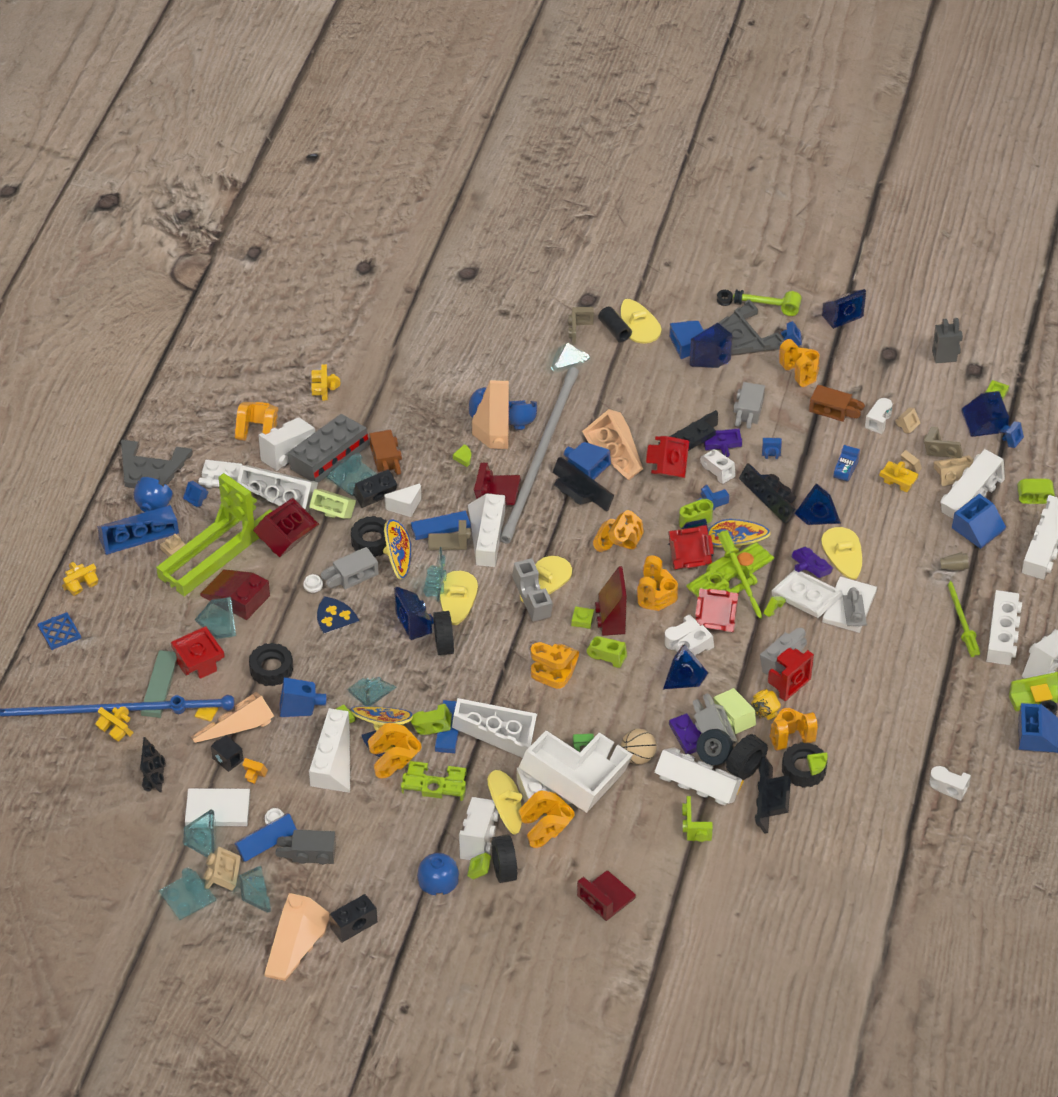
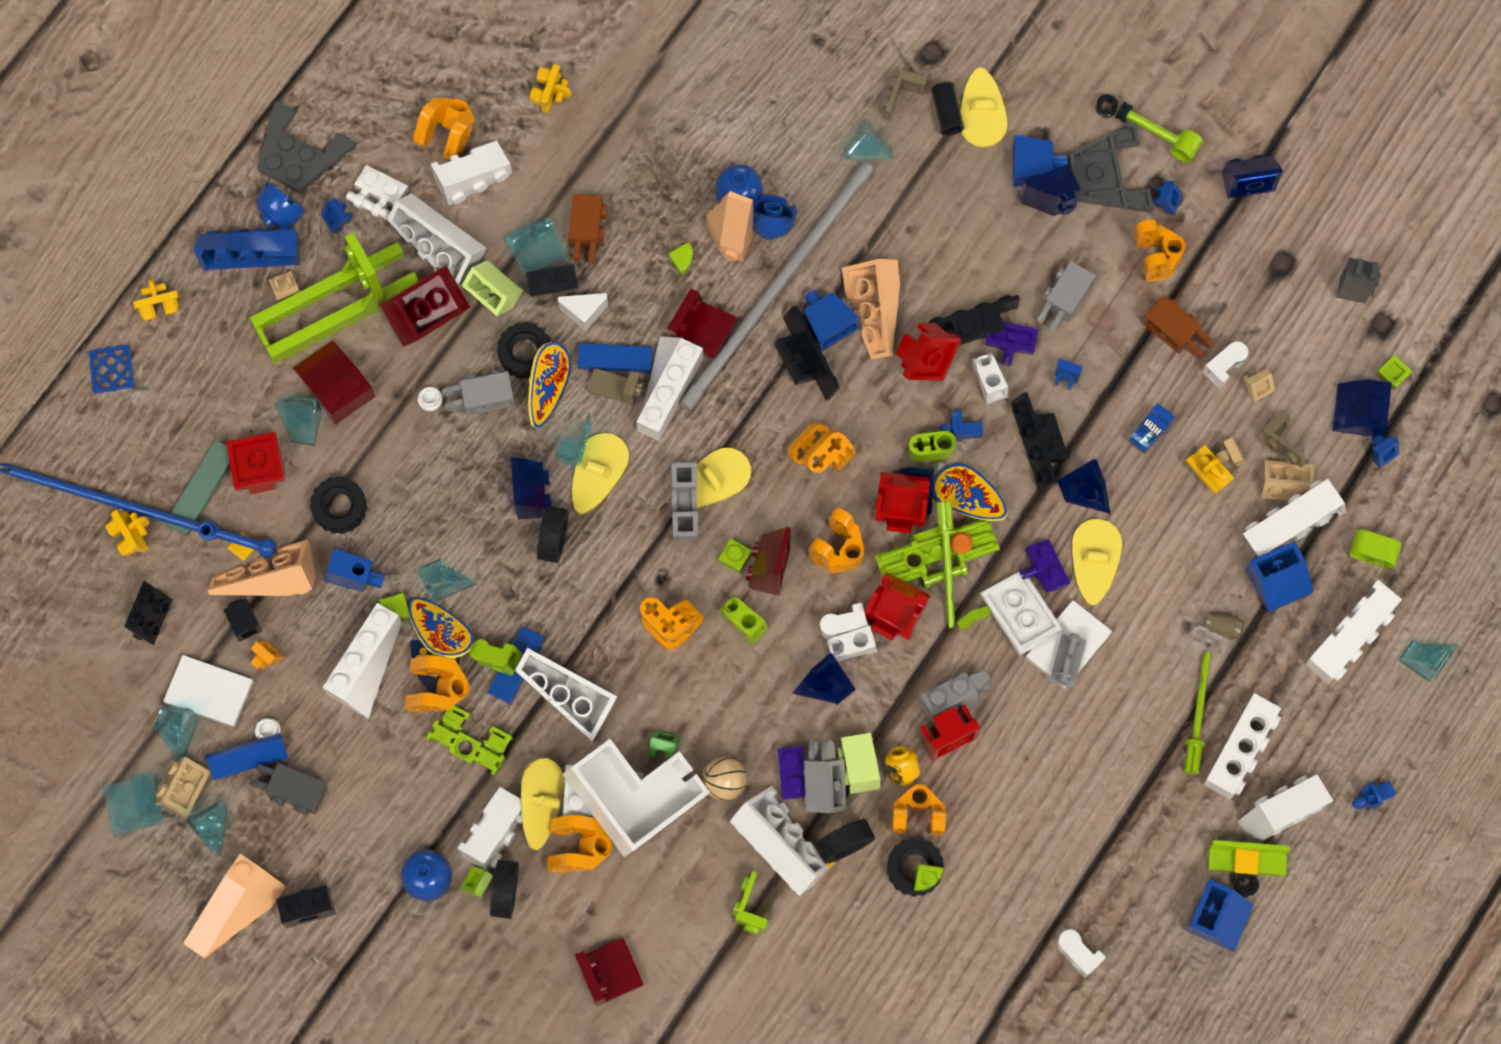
camera: 20 degrees right, 25 degrees up
dark grey brick [287,414,370,483] -> none
dark blue sticker [317,596,360,634] -> none
black bush [696,729,733,766] -> none
black bracket [755,756,791,834] -> none

